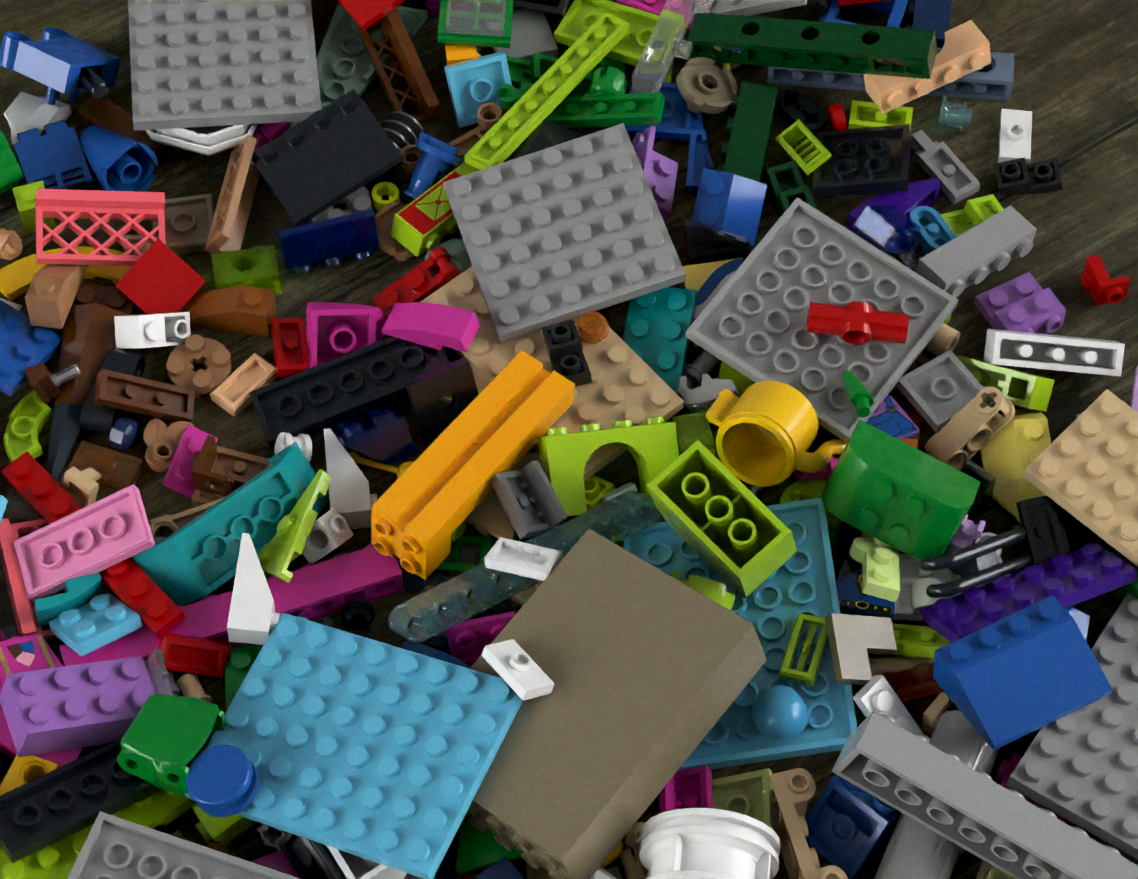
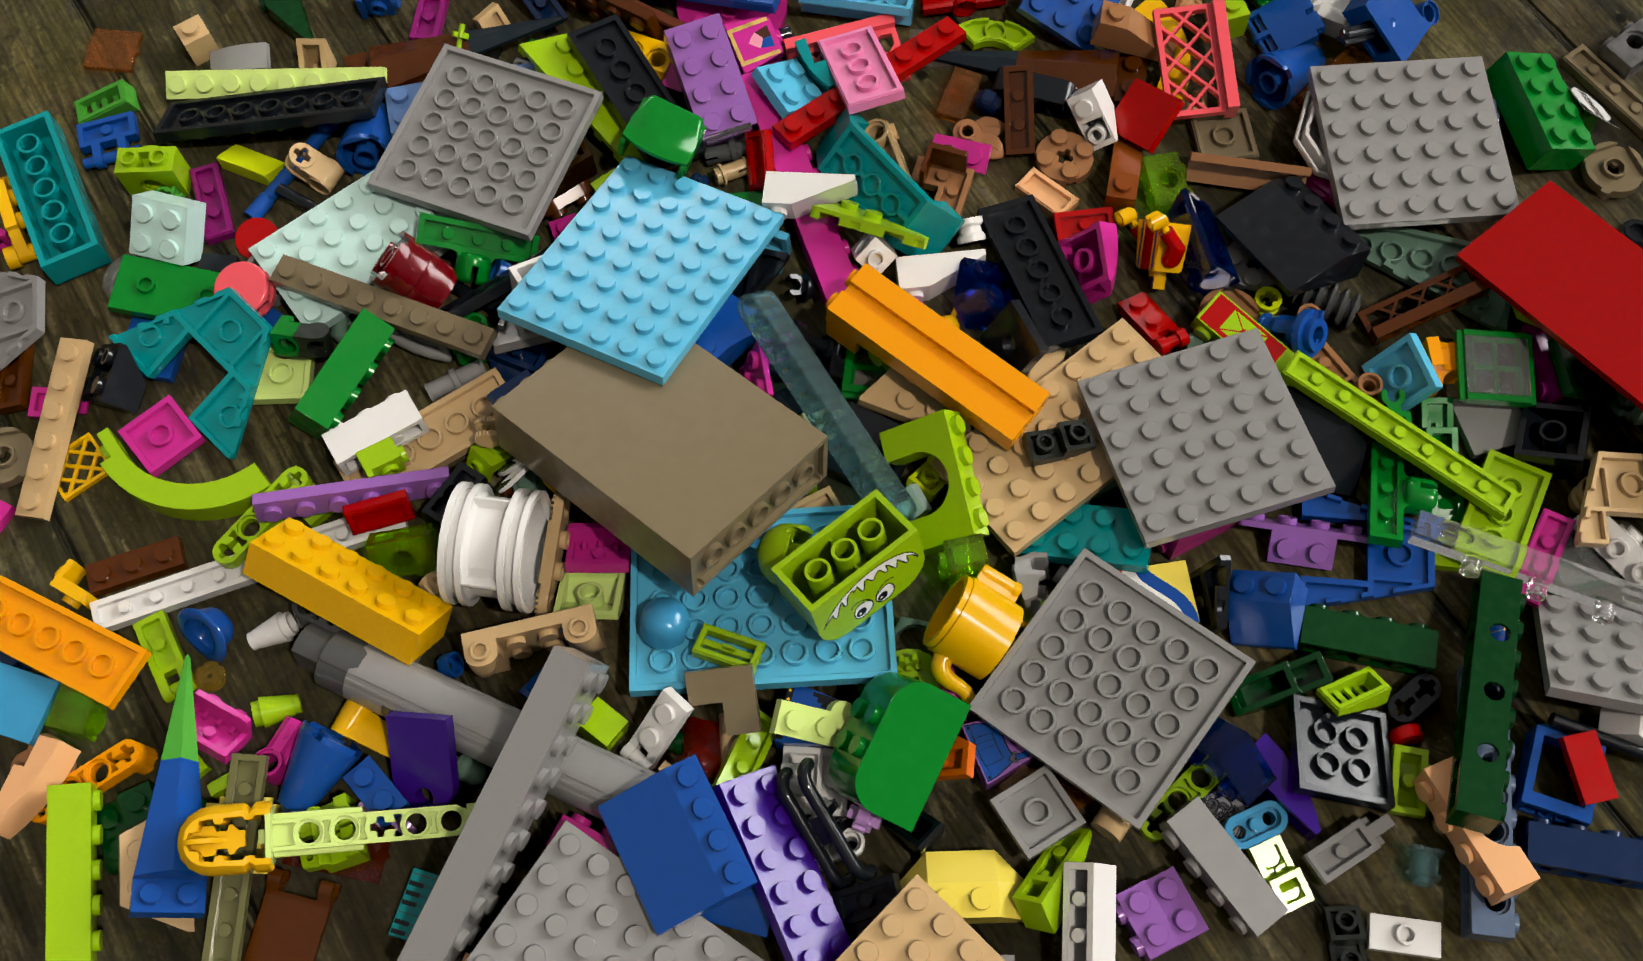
camera: 95 degrees right, 10 degrees up
copper piece [25,362,81,404] -> none
tan tile [62,466,101,508] -> none
blue head [186,745,259,817] -> none
dark pink slope [381,302,480,353] -> none
white plate [482,639,555,701] -> none
white plate [484,537,563,581] -> none
dark grey bracket [490,460,567,539] -> none
clear orange plate [576,311,609,344] -> none
dark tan plate [676,57,738,114] -> none
red piece [806,301,909,345] -> none
green bar [842,370,874,417] -> none
tan piece [925,386,1015,471] -> none
none -> torso [1114,207,1192,290]

